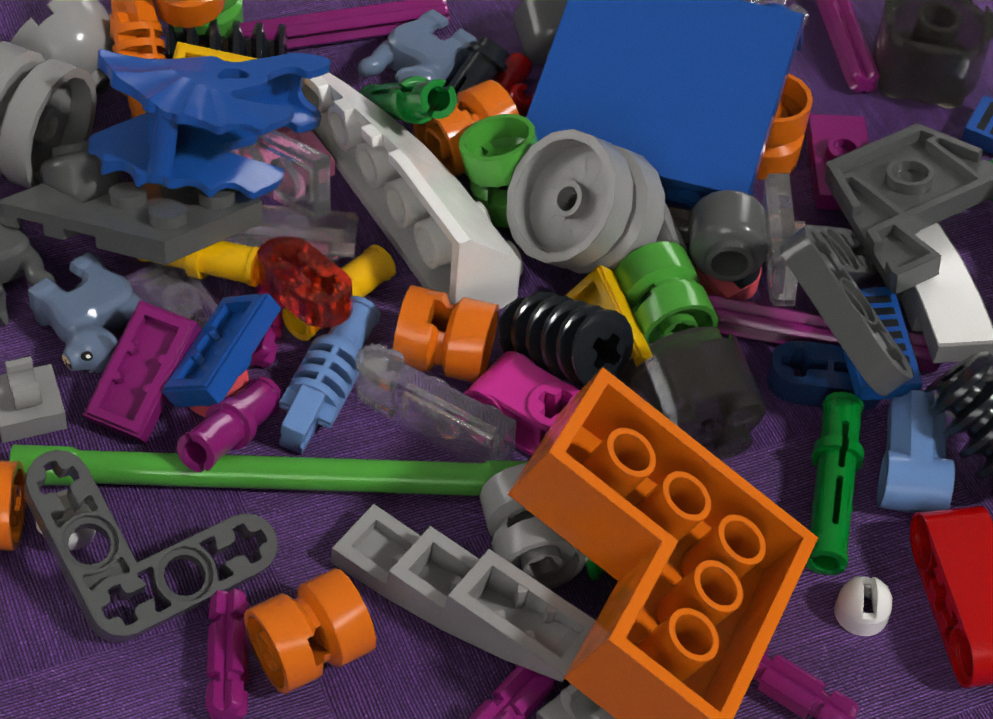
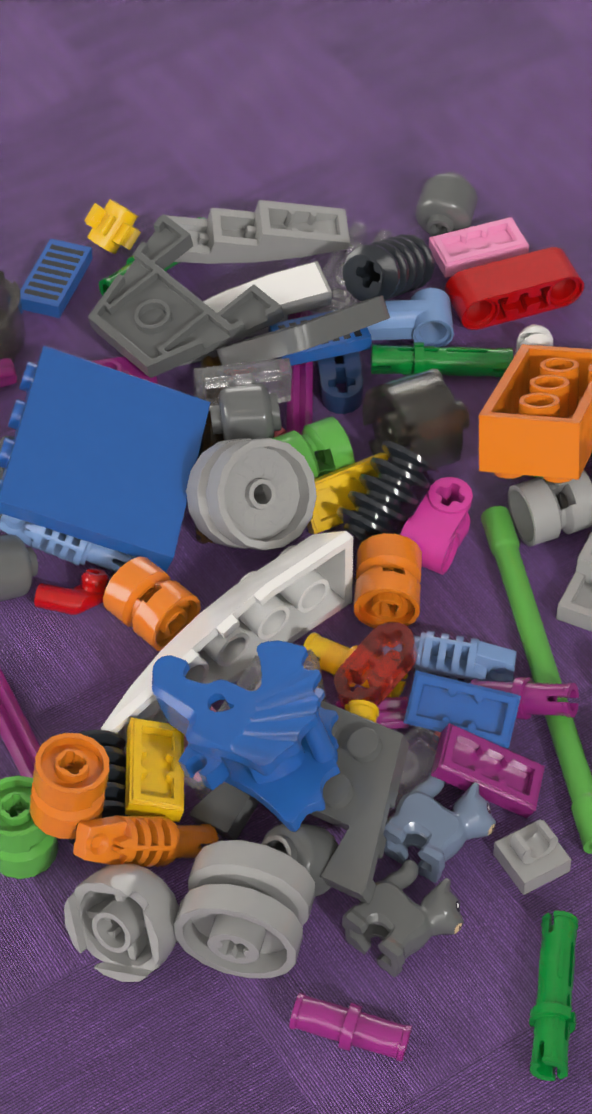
camera: 95 degrees left, 0 degrees up
clear hinge [356,343,517,463] -> none
sand blue animal [358,9,477,87] -> none
green pin [359,76,457,124] -> none
black pin [448,36,509,95] -> none
bright green wheel [459,114,538,228] -> none

